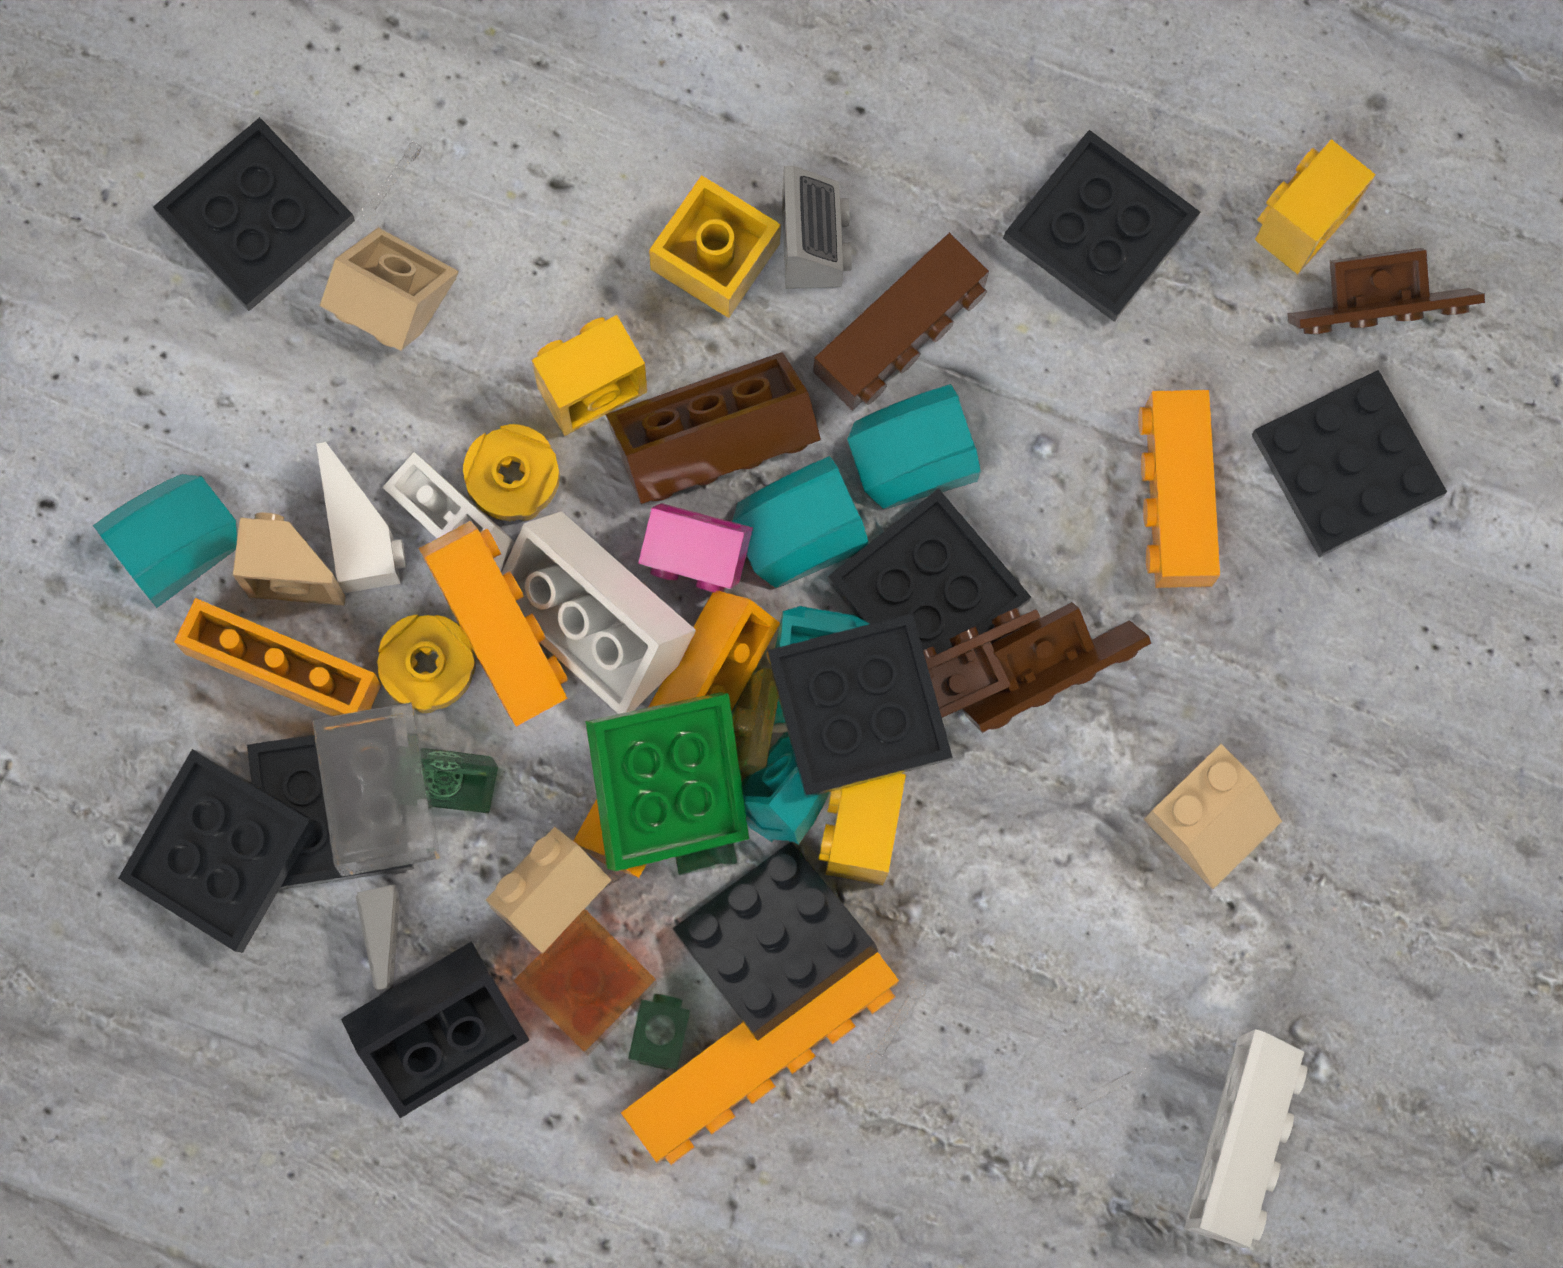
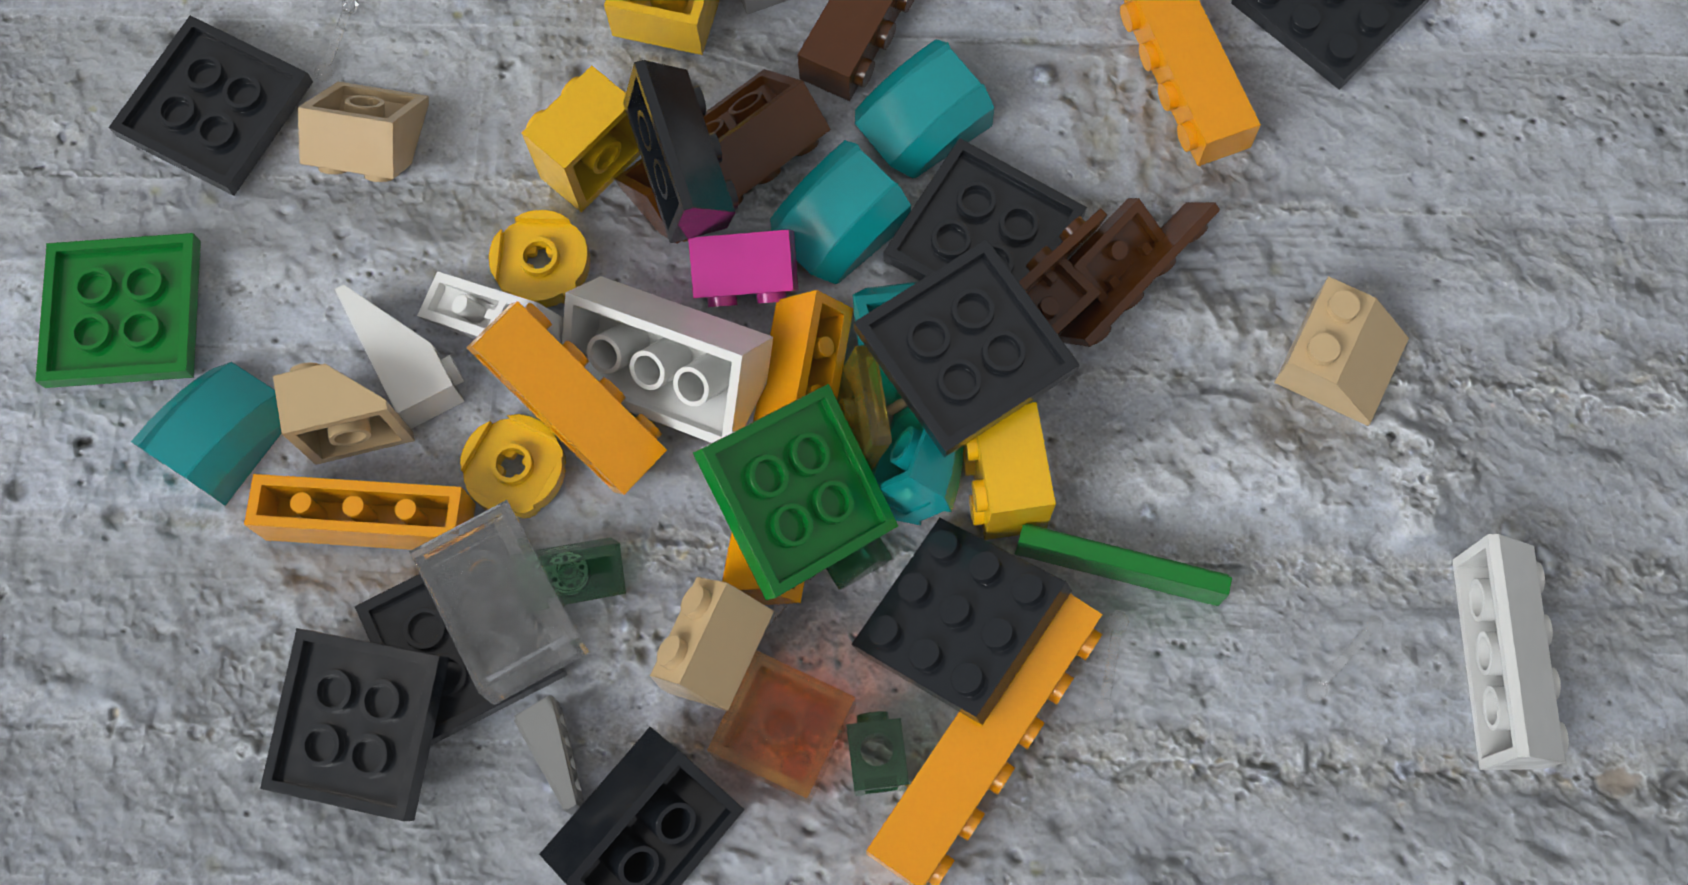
camera: 10 degrees left, 5 degrees down
none -> green plate [35,233,201,388]
none -> black slope [623,60,738,243]
none -> green tile [1015,524,1232,606]

